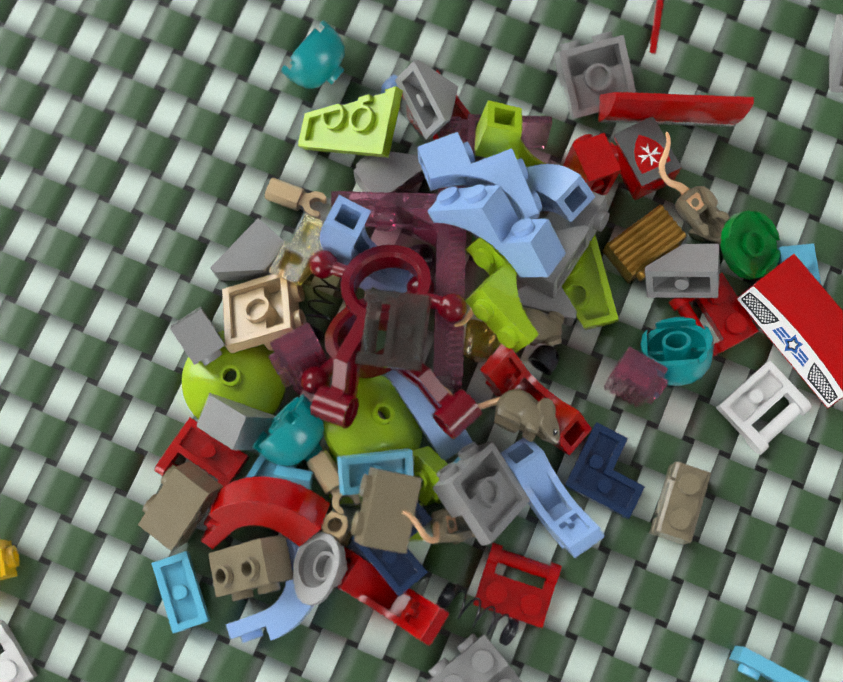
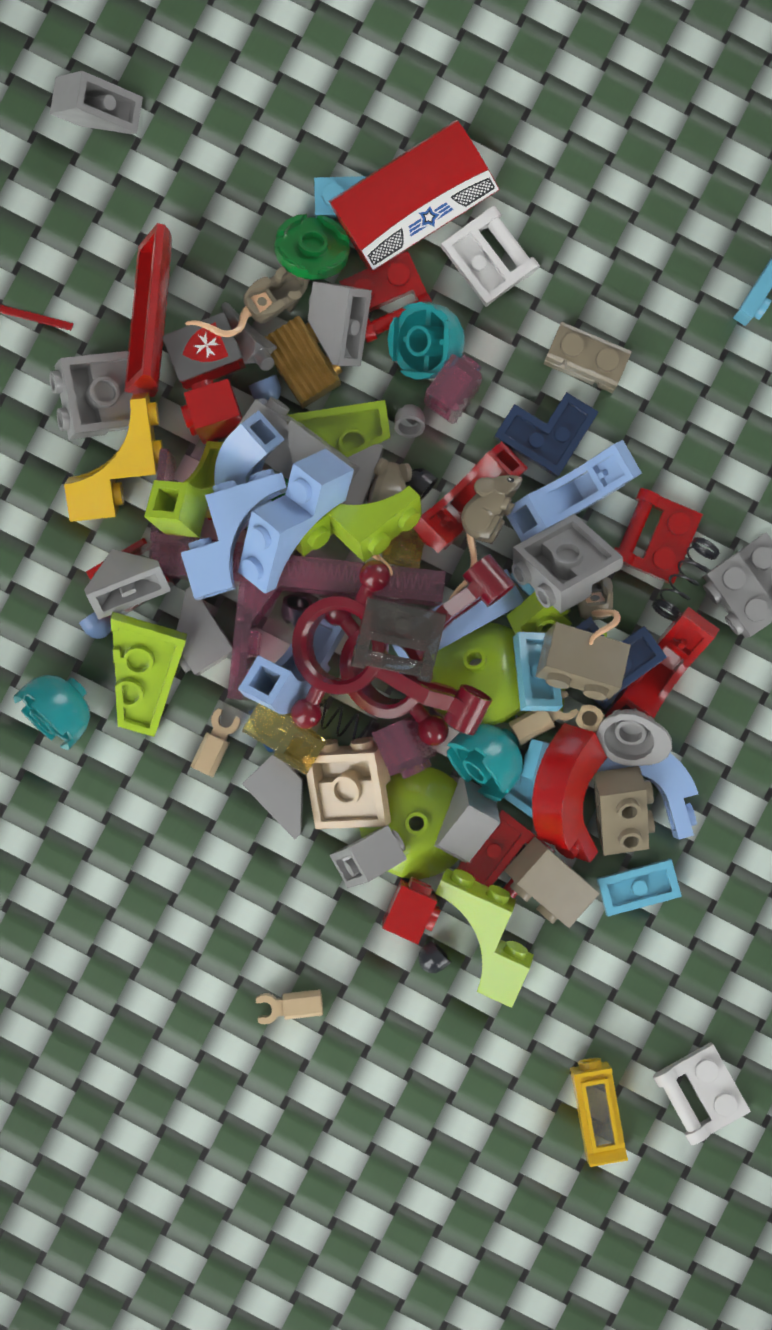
camera: 85 degrees left, 10 degrees up
none -> yellow arch [64,392,164,522]
none -> flat silver piece [222,302,277,371]
none -> medium blue hinge [248,375,281,400]
none -> tan bar [256,989,323,1024]
none -> red brick [382,877,441,945]
none -> light grey hinge [395,404,425,438]
none -> black hinge [418,939,452,973]
none -> lime arch [435,868,534,1008]

